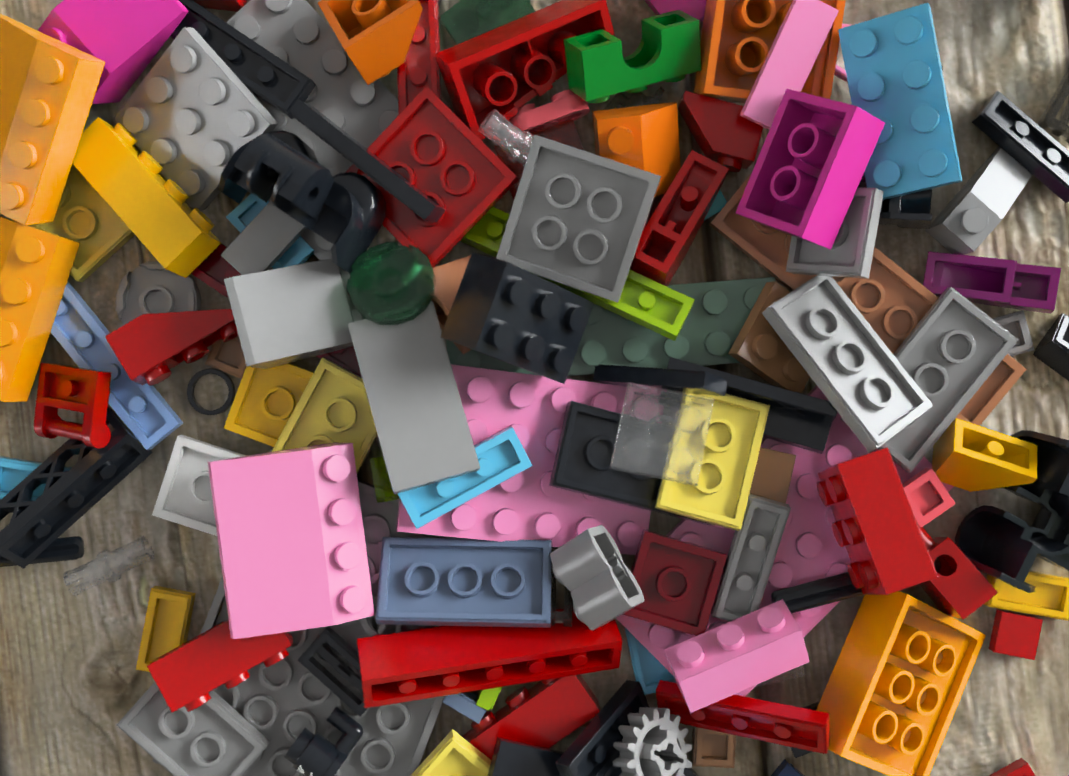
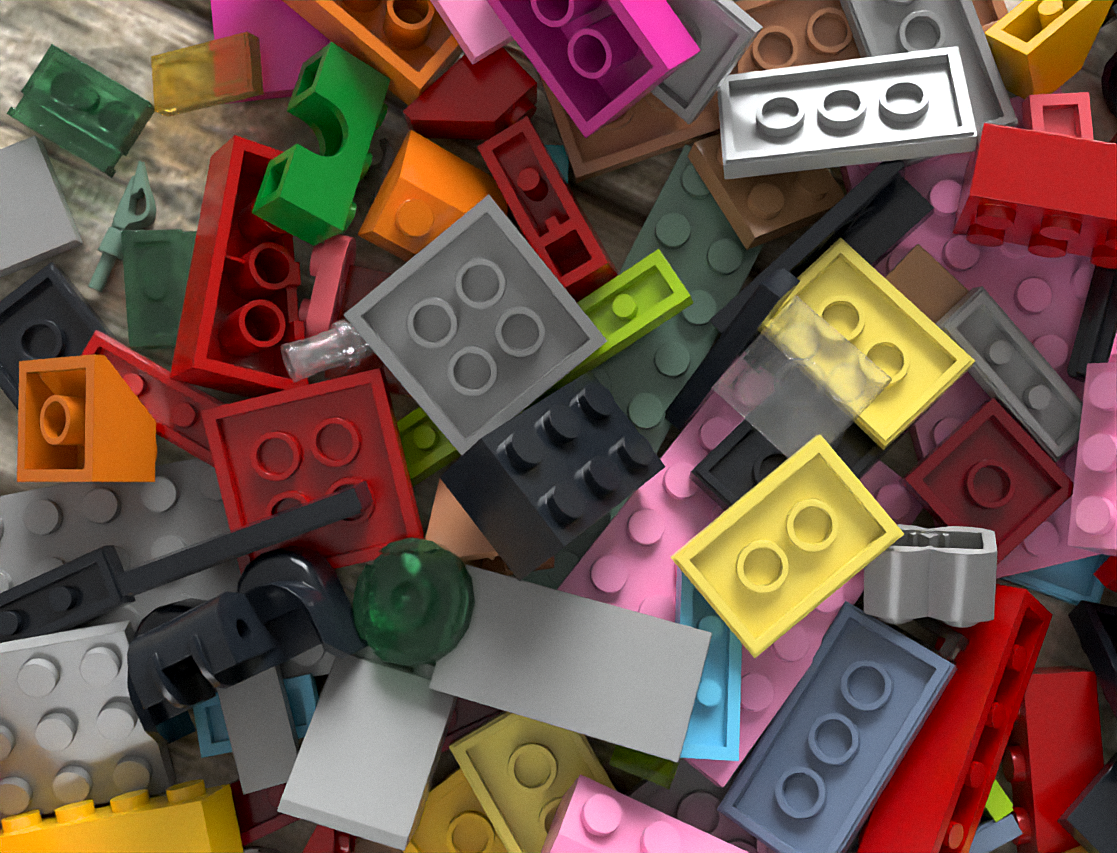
camera: 55 degrees left, 5 degrees down
none -> light yellow tile [671,434,904,658]

